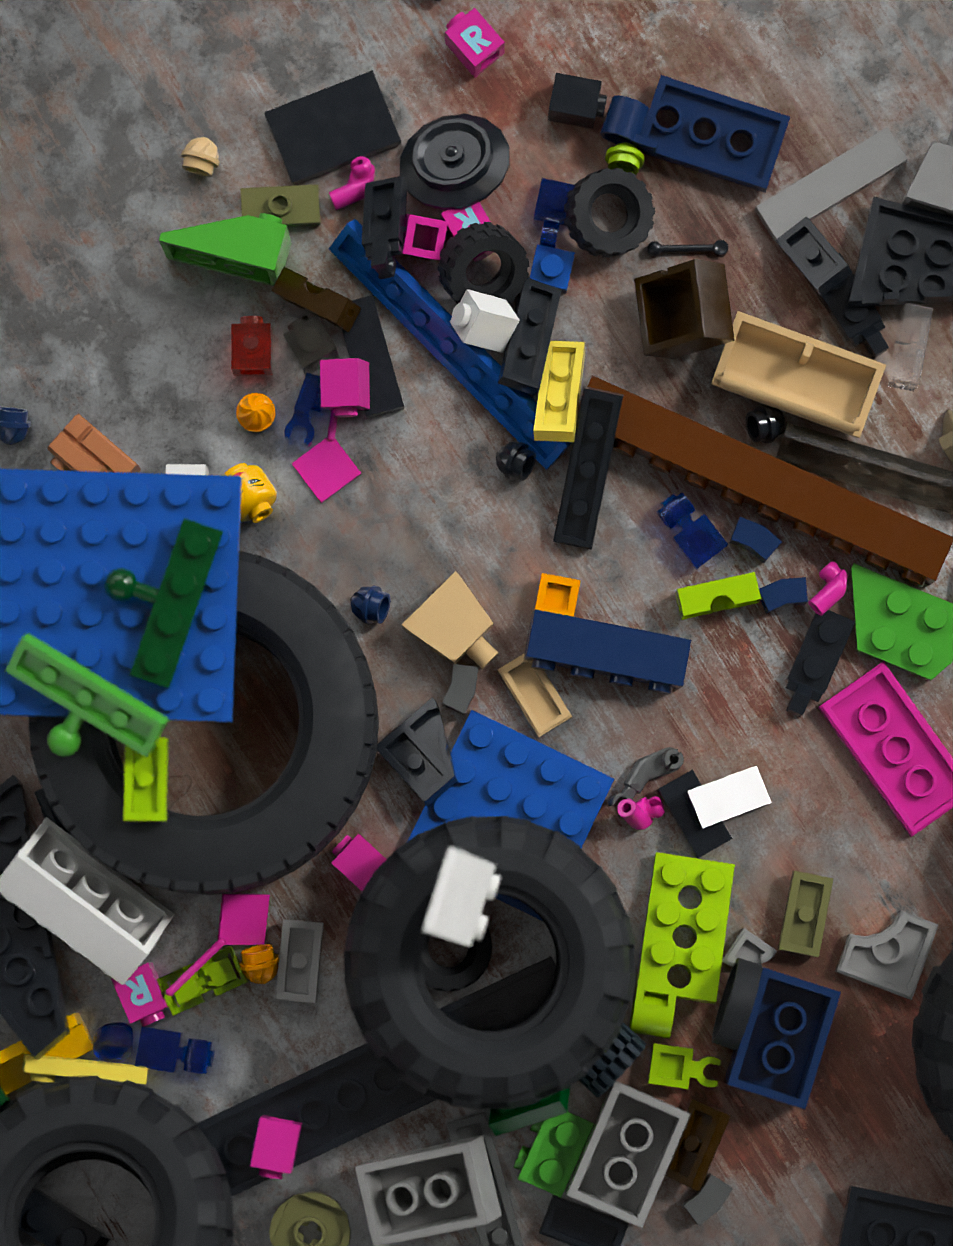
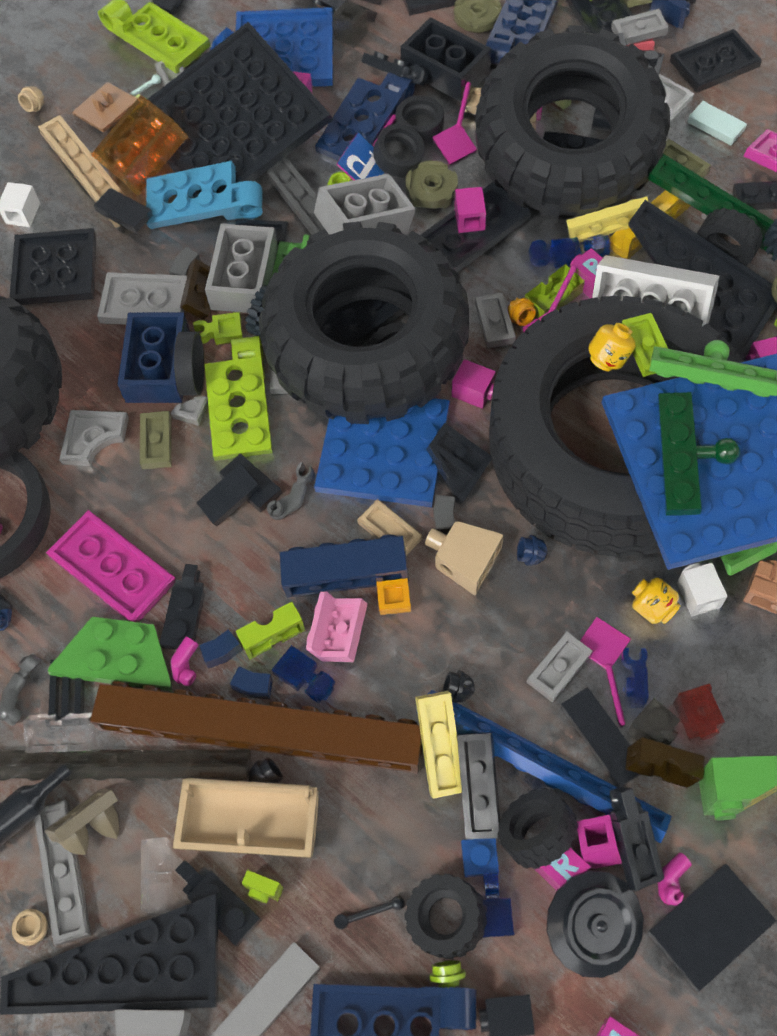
camera: 170 degrees right, 20 degrees down
light orange plate [236,393,276,432] -> none
olive plate [240,184,321,227] -> none
dark pink brick [320,358,370,418] -> none
white slope [421,847,501,947] -> none
white brick [450,289,520,353] -> none
black tile [553,386,624,550] -> none
dark pink arm [617,796,664,830] -> none
dark brown piece [634,259,735,359] -> none
black plate [776,216,853,297] -> none
none -> light grey plate [97,272,187,325]
none -> lime plate [242,870,283,904]
none -> bright pink bracket [306,592,368,662]
none -> light grey plate [527,632,593,703]
none -> yellow head [589,323,636,371]

